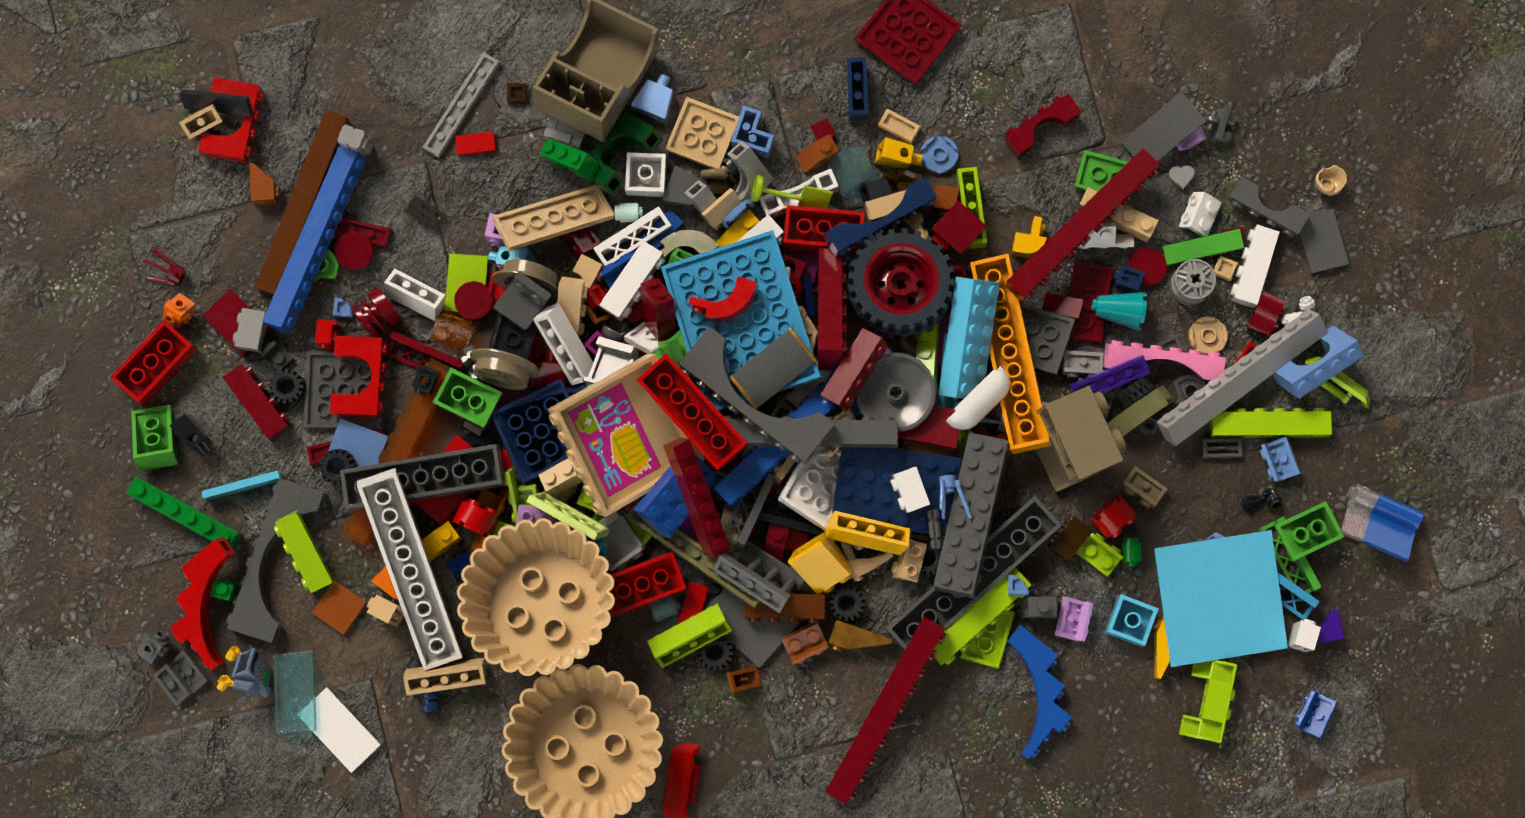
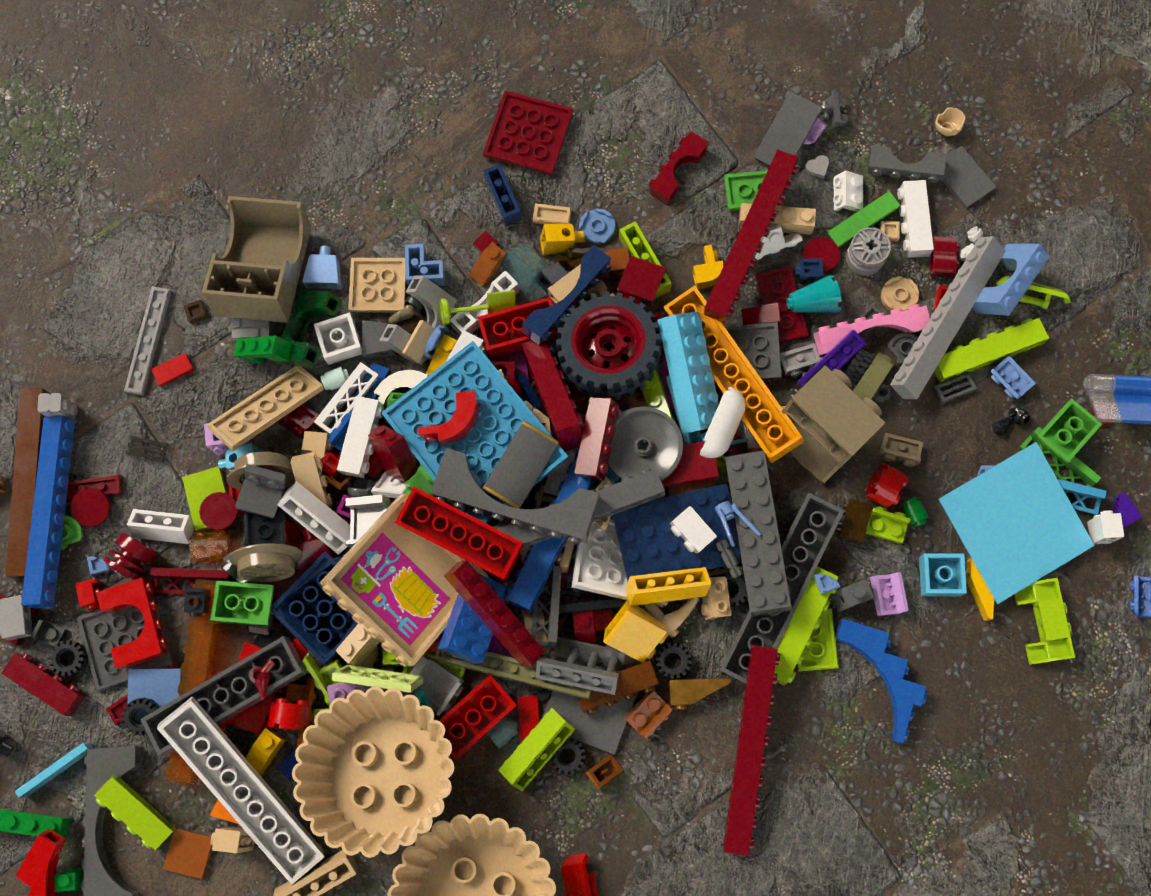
camera: 20 degrees left, 5 degrees down
none -> dark red animal [251,659,276,700]

